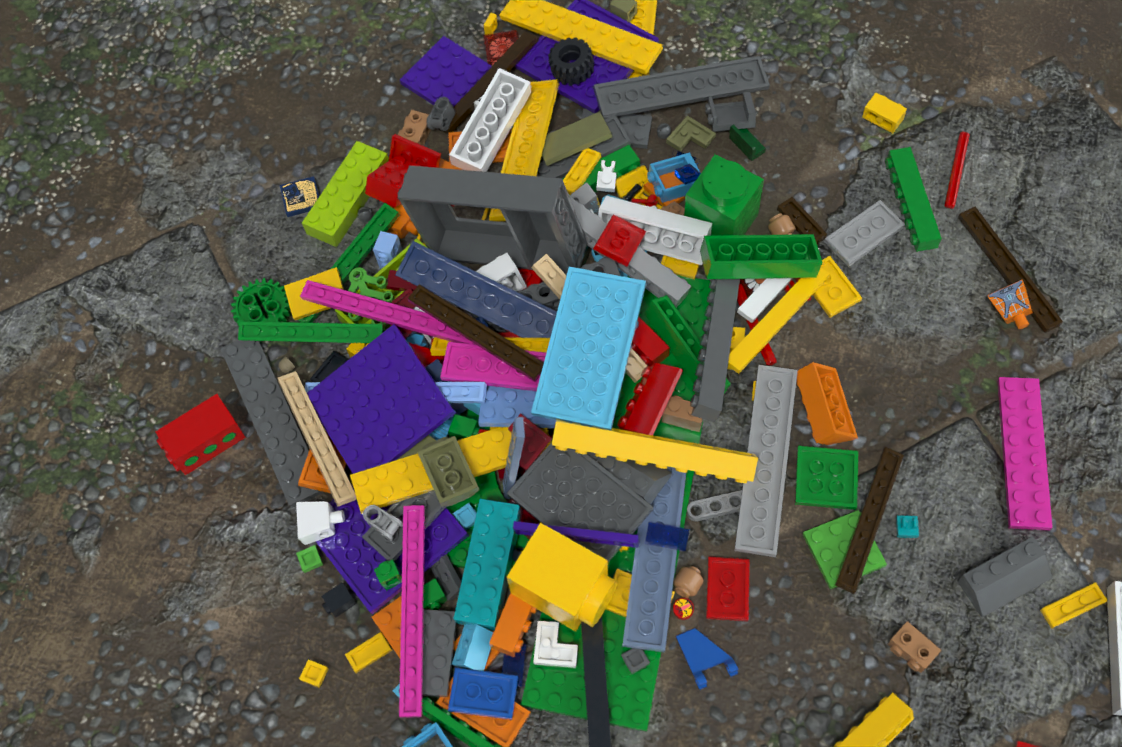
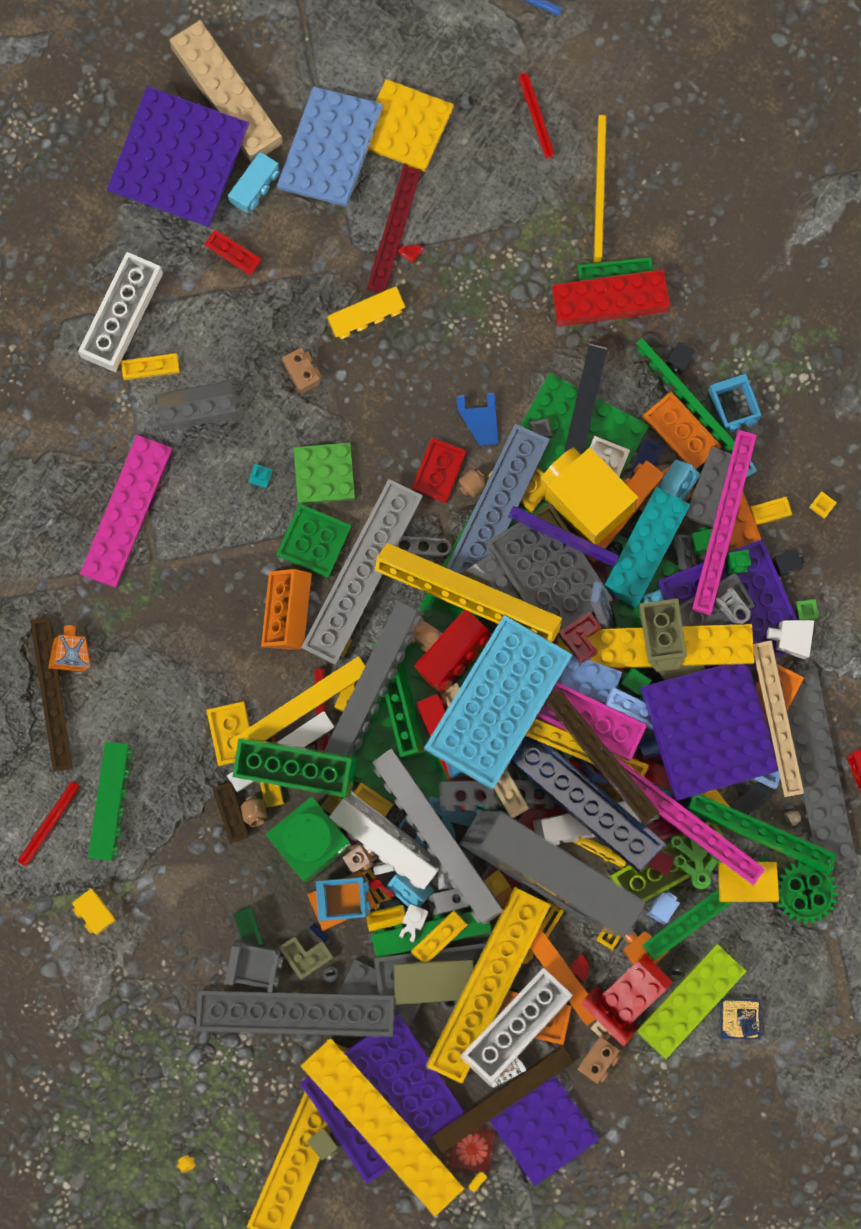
camera: 170 degrees left, 15 degrees up
dark grey piece [426,97,456,131] -> none
blue tile [448,668,518,720] -> none
black tyre [548,37,594,86] -> none
red tile [593,214,646,267] -> none
clear blue plate [645,522,690,551] -> none
tile [673,598,694,620] -> none
clear blue plate [675,164,701,185] -> none
light grey tile [824,200,905,267] -> none
dark brown tile [835,447,904,594] -> none

